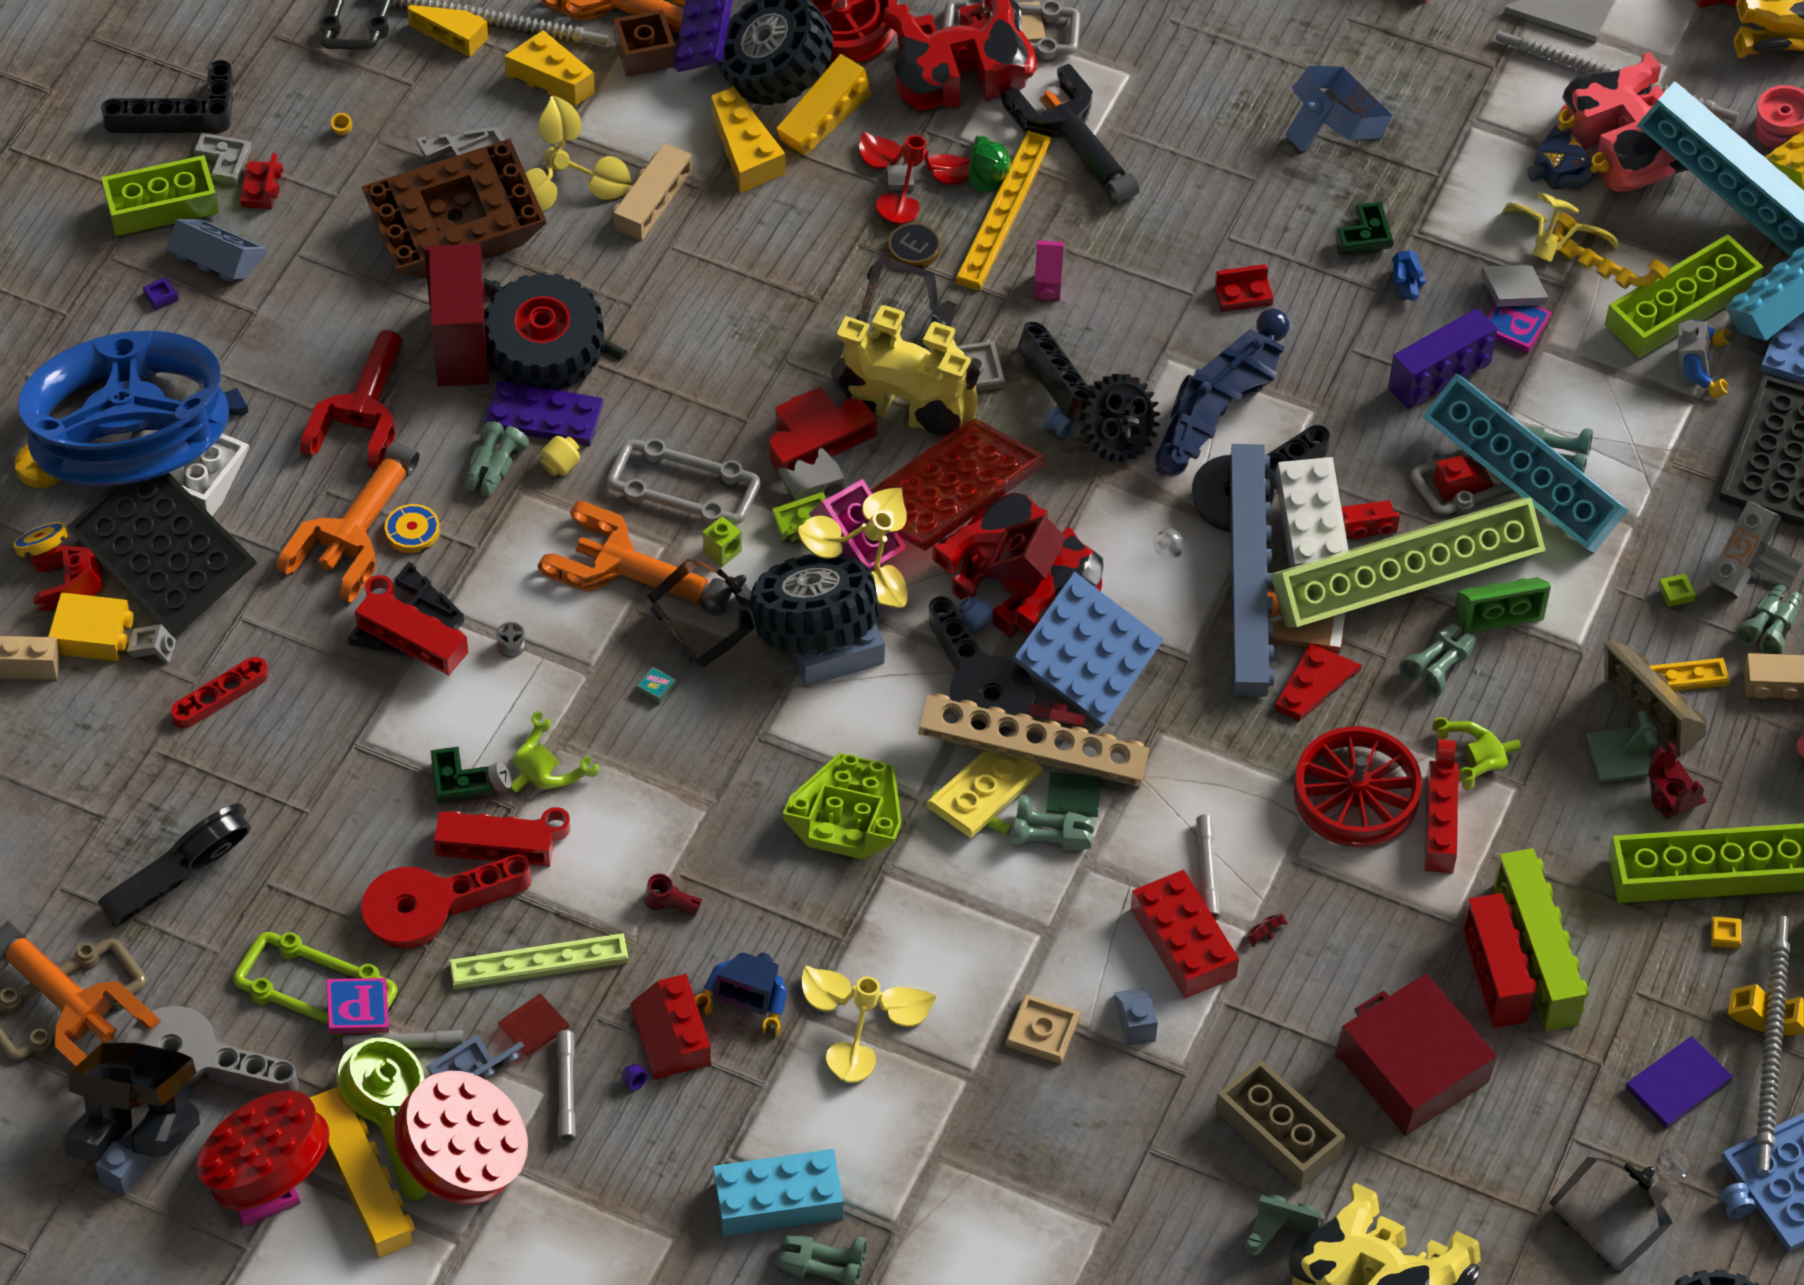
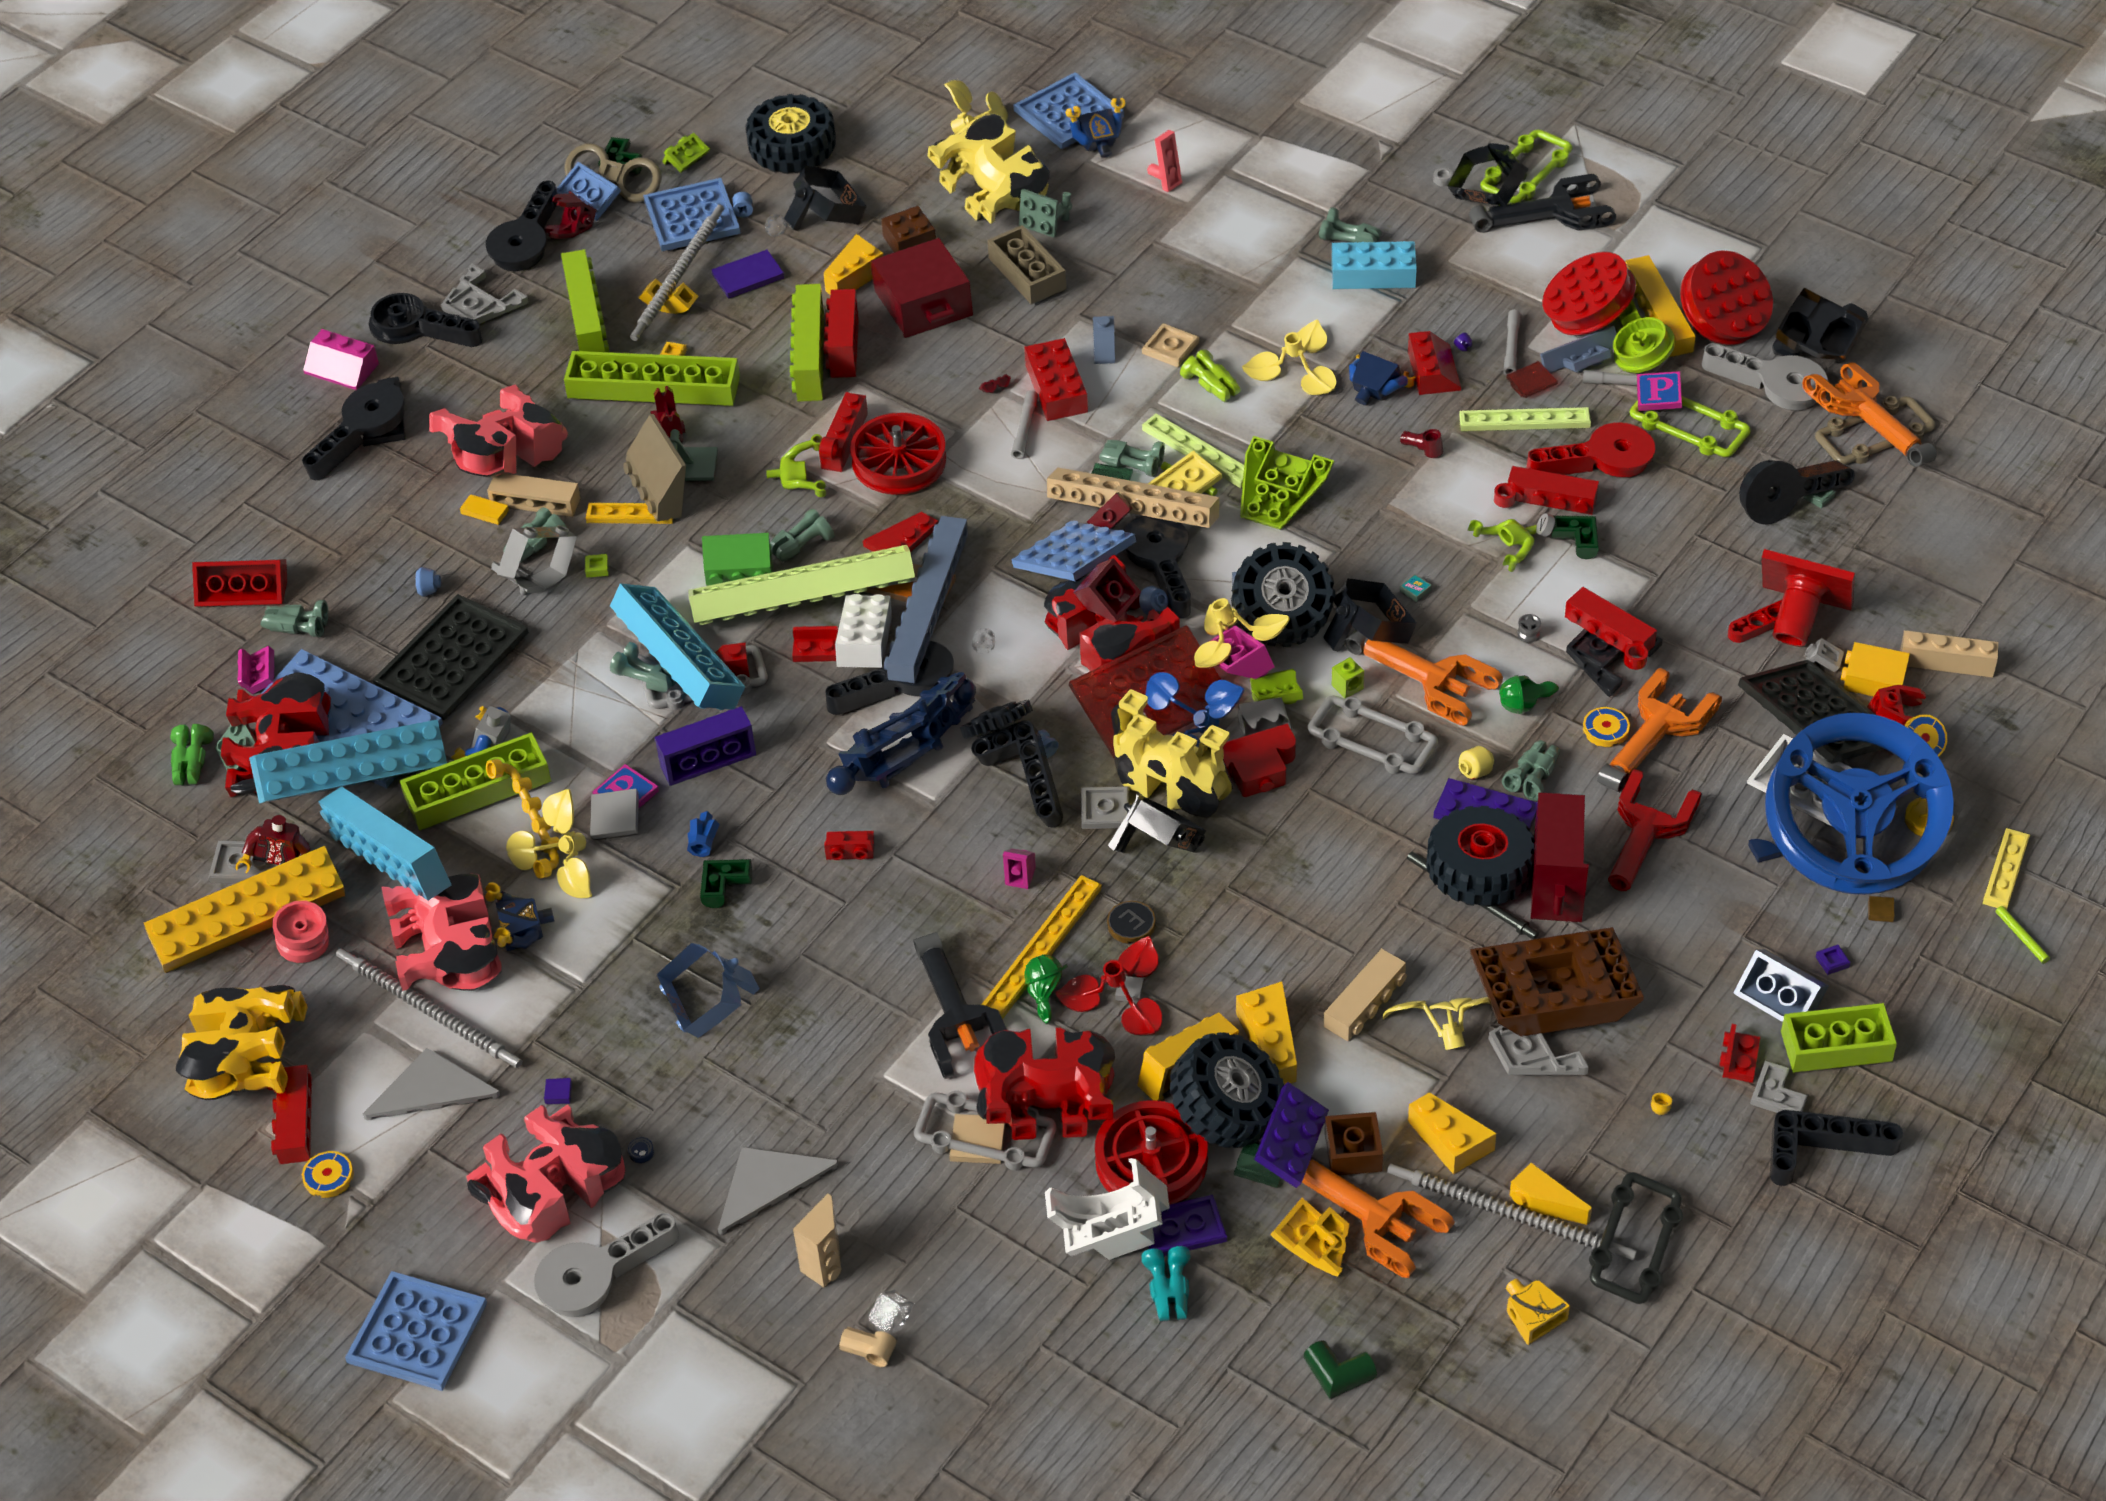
camera: 165 degrees left, 5 degrees down
none -> dark purple tile [544,1078,572,1104]
none -> yellow wedge [824,234,884,294]
none -> reddish brown brick [881,206,936,253]
none -> yellowish green tile [1142,414,1244,488]
none -> blue plant [1146,672,1245,748]
none -> lime piece [1180,349,1241,402]
none -> green piece [1499,675,1559,714]
none -> red piece [1761,549,1855,647]

